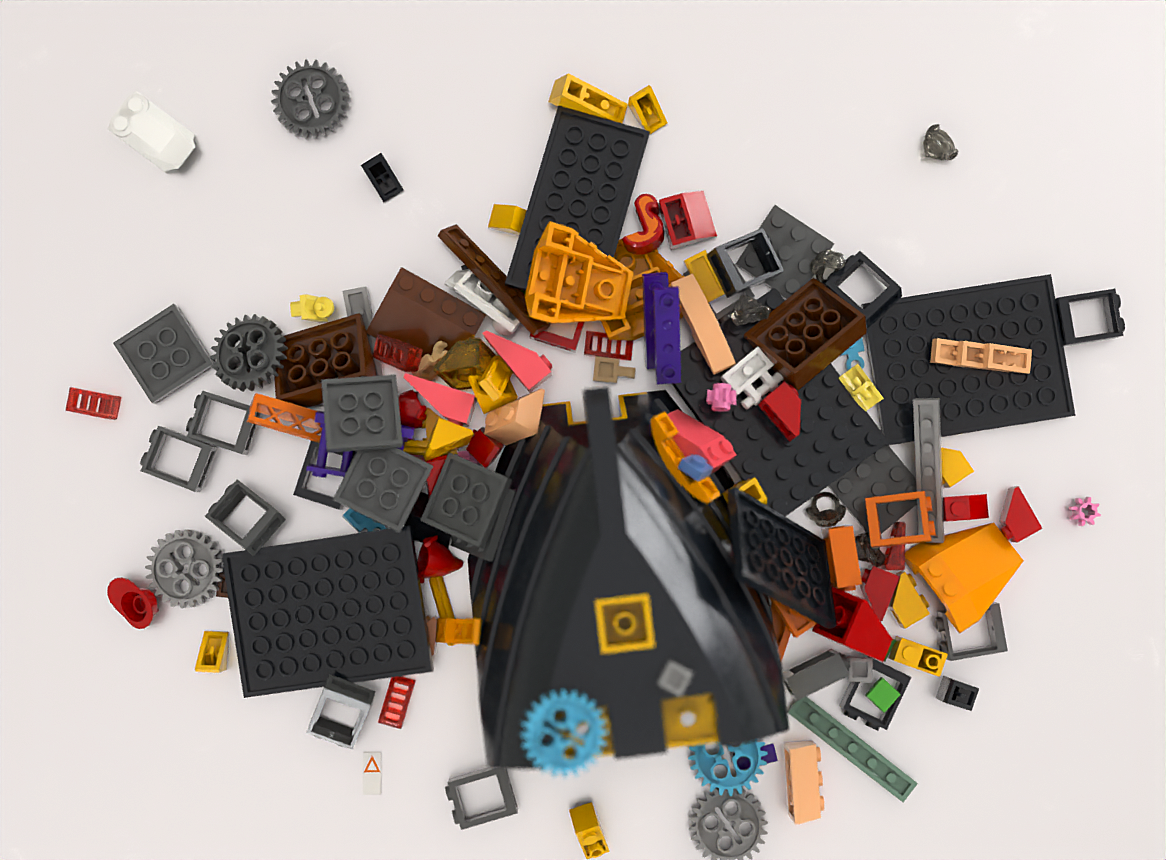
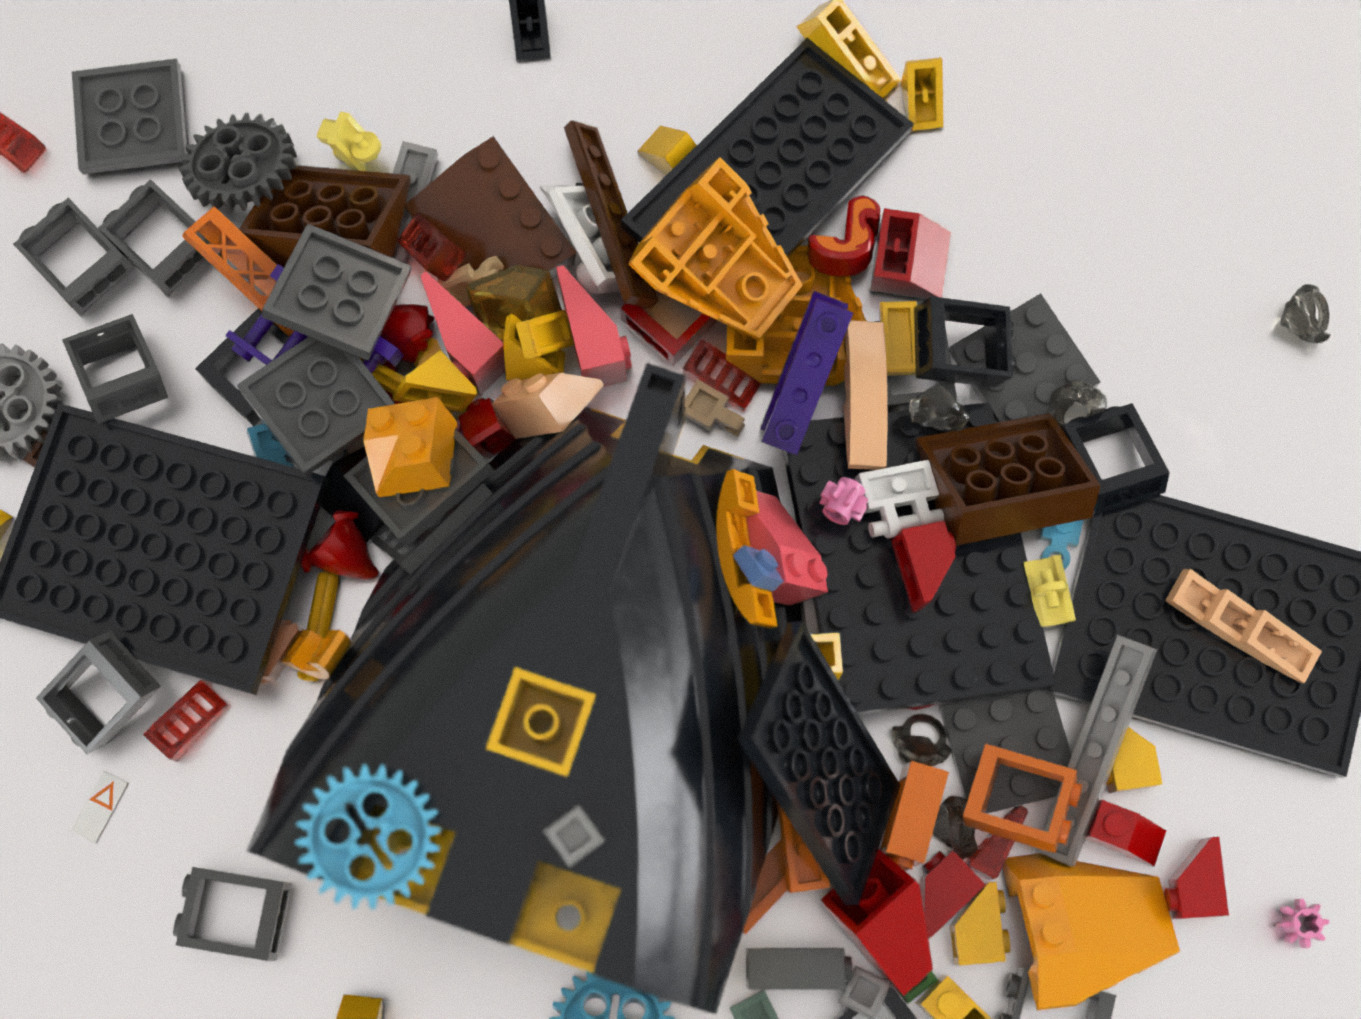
camera: 35 degrees right, 10 degrees down
none -> light orange slope [363,397,457,497]

